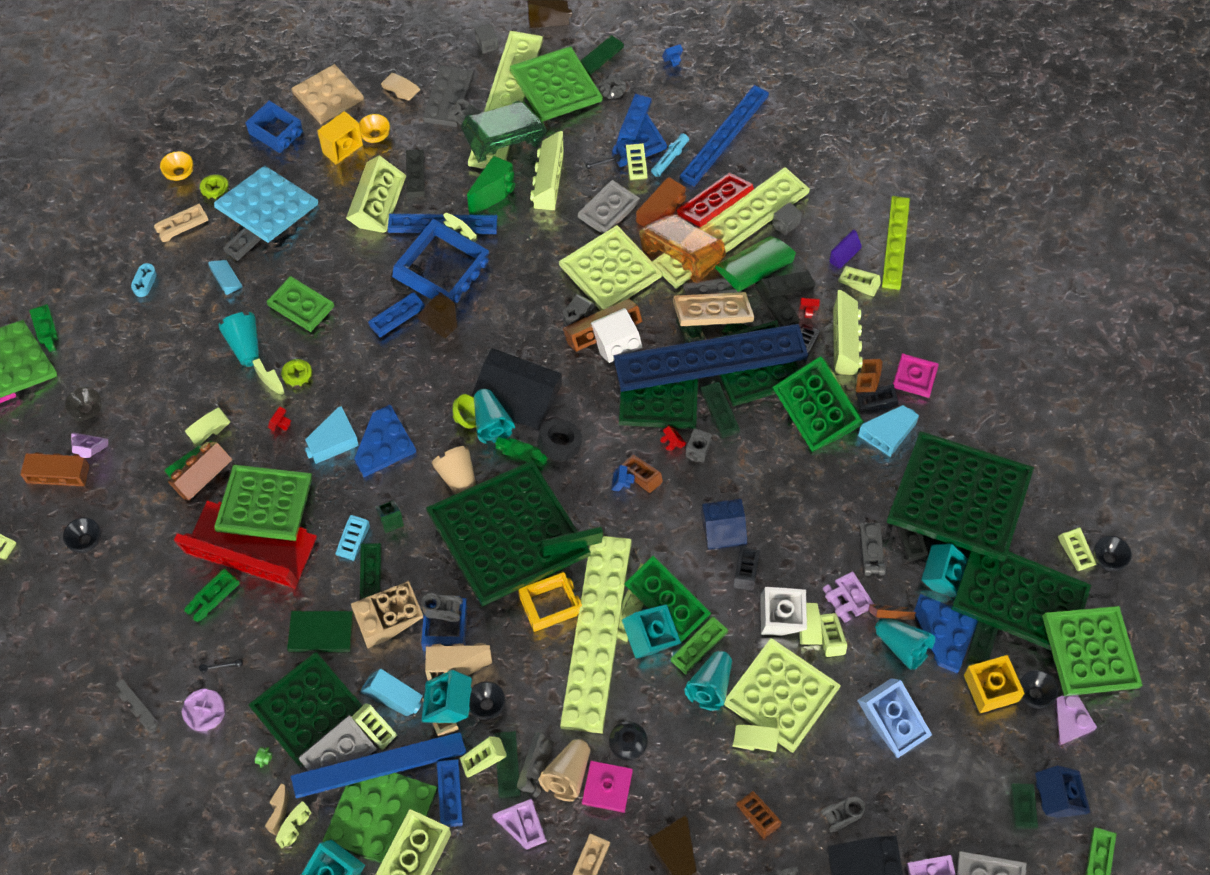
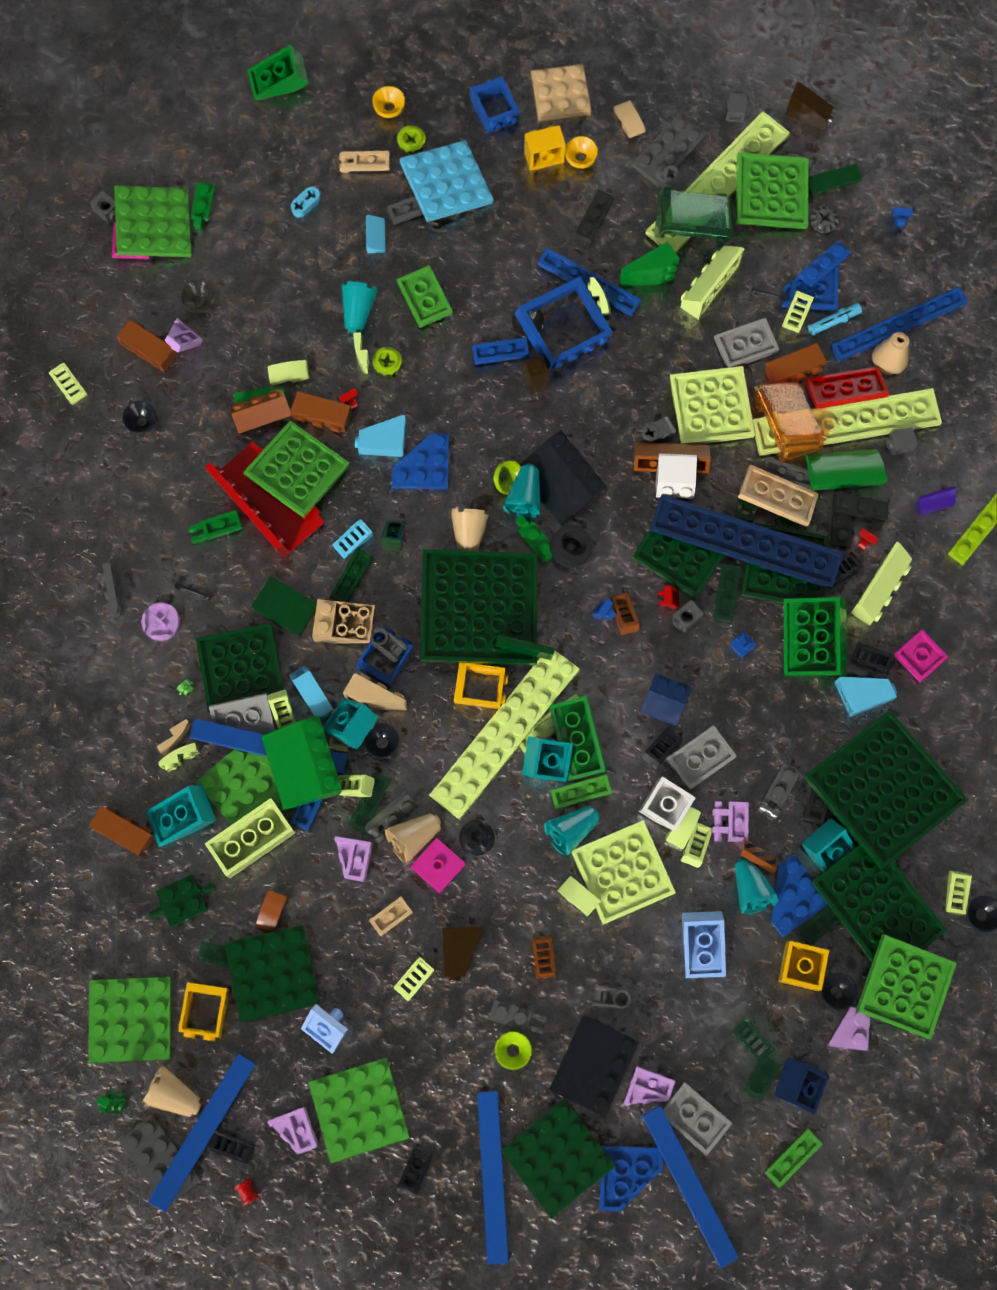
camera: 30 degrees right, 15 degrees up
yellowish green slope [346,155,406,233] -> none
yellowish green slope [838,266,881,296] -> none
dark orange slope [856,359,883,392] -> none
none -> green slope [247,45,309,101]
none -> green slope [261,716,342,811]
none -> dark orange brick [291,391,352,433]
none -> light grey plate [666,725,737,791]
none -> blue tile [729,631,757,658]
none -> clear green slope [731,1018,775,1063]
none -> tan cone [872,332,909,376]

